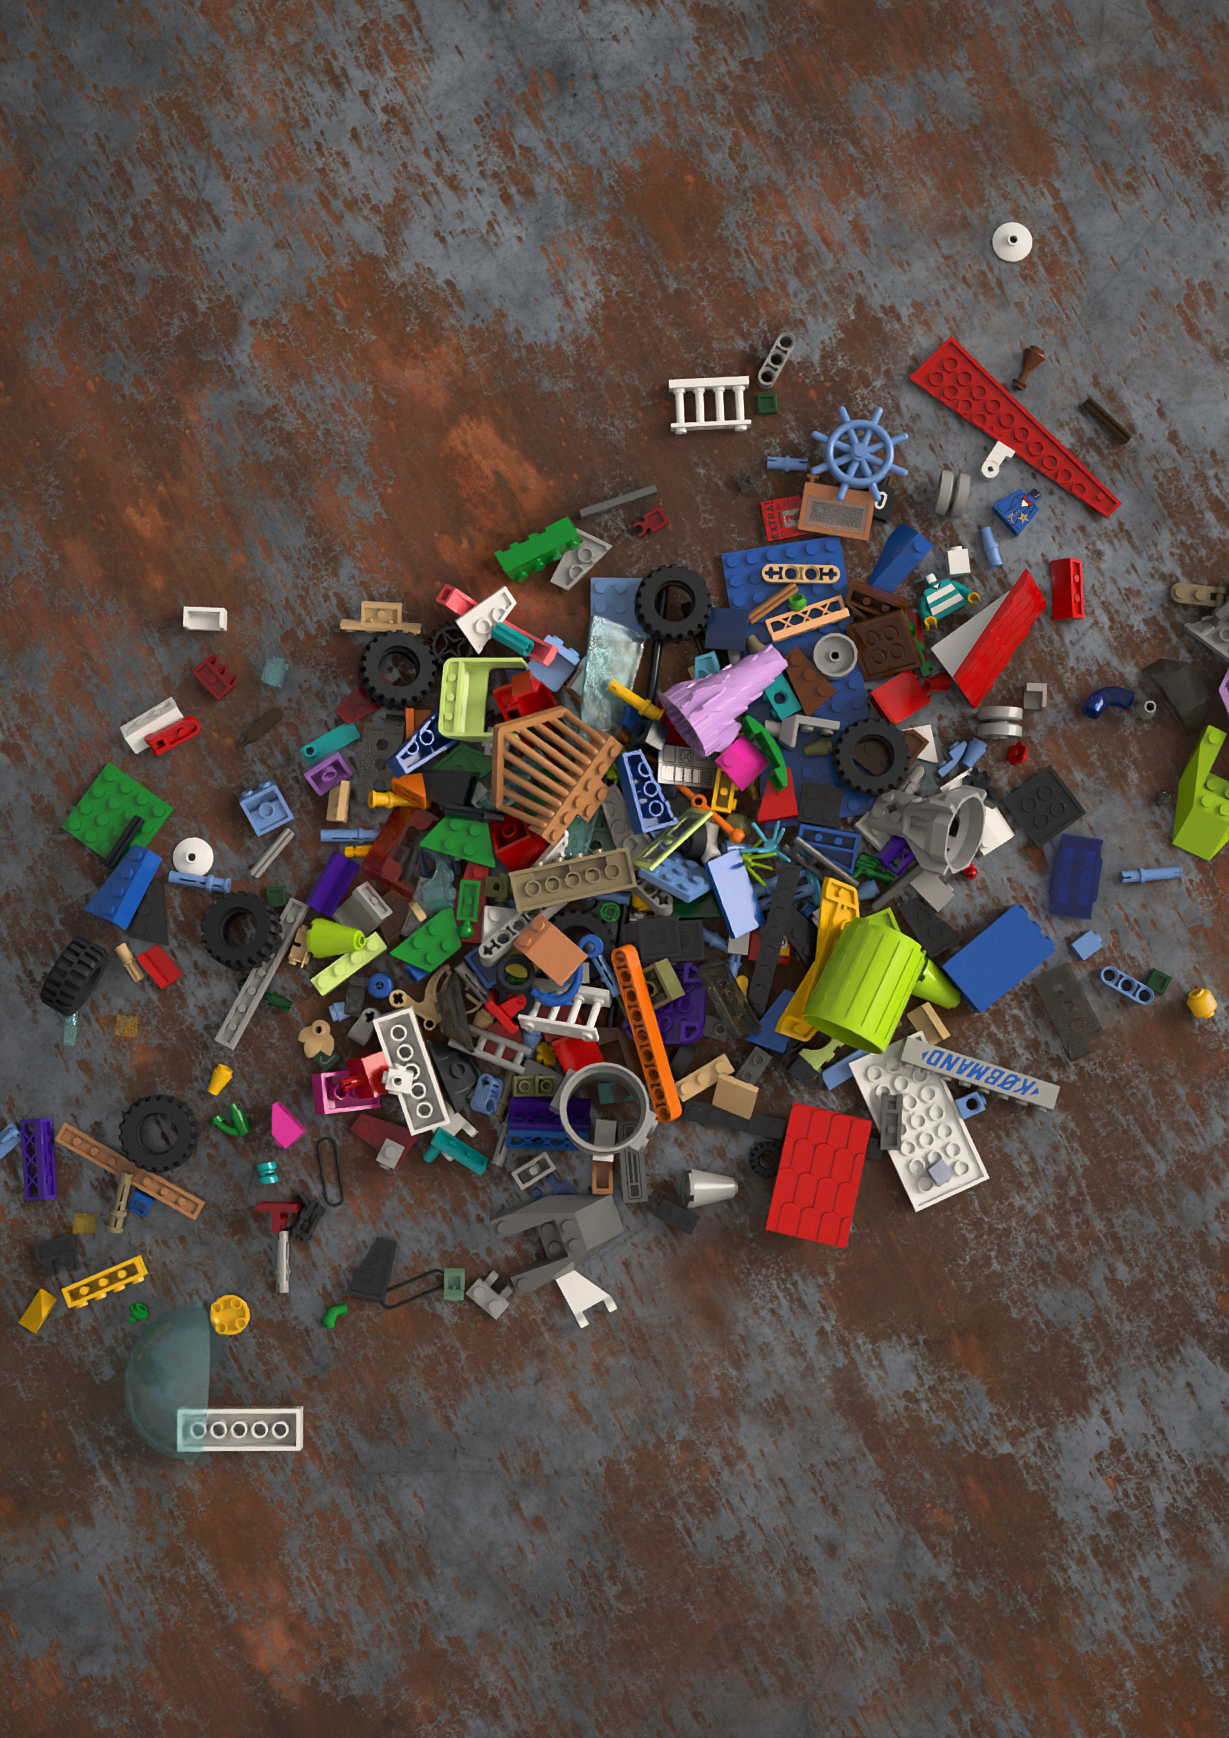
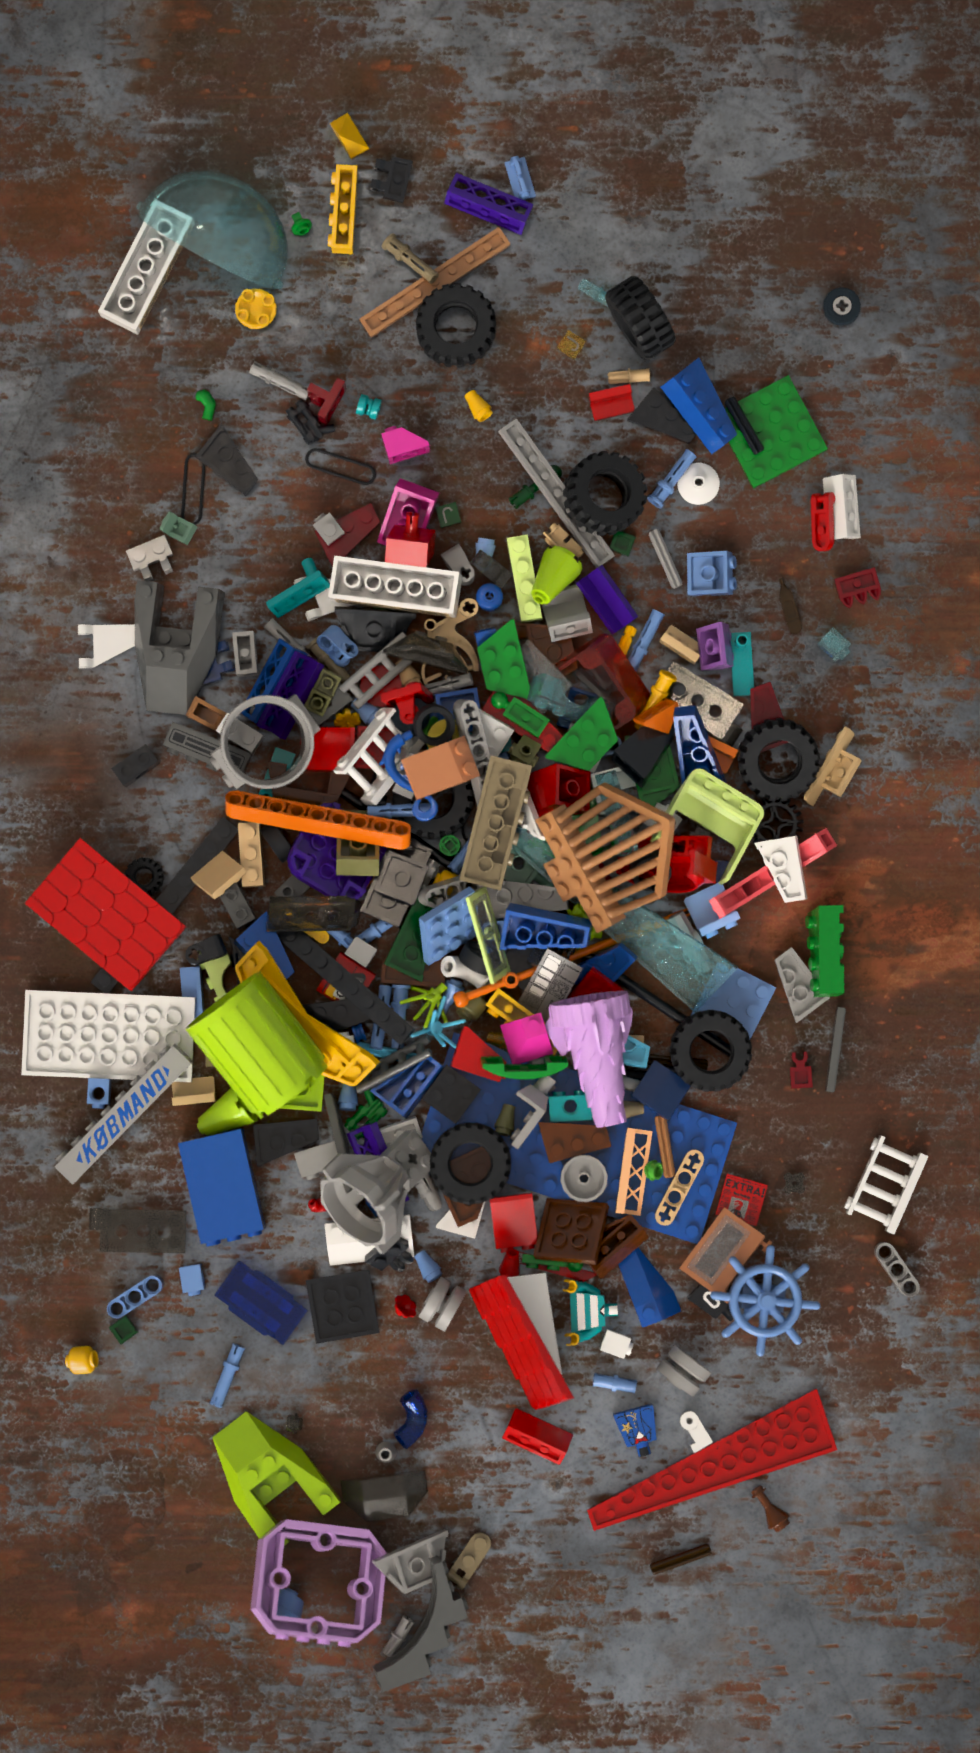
camera: 120 degrees right, 0 degrees up
clear yellow slope [73,1213,97,1234] -> none
blue slope [127,1188,156,1218] -> none
white panel [183,607,227,631] -> none
green plant [210,1103,252,1137] -> none
tan plate [298,1020,334,1058] -> none
white brick [382,1064,414,1095] -> none
tan tile [408,900,427,922] -> none
black axle [443,804,504,824] -> none
teal axle [491,622,534,657] -> none
yellow pin [606,679,665,720] -> none
black brick [626,719,670,754] -> none
light grey cone [680,1168,738,1209] -> none
tile [704,849,766,939] -> none
dark green tile [756,392,778,415] -> none
medium blue pin [767,456,808,472] -> none
dark grey plate [879,1092,903,1151] -> none
slope [926,1158,954,1187] -> none
medium blue slope [936,741,967,779] -> none
white dish [992,222,1032,262] -> none
light grey panel [1023,683,1047,710] -> none

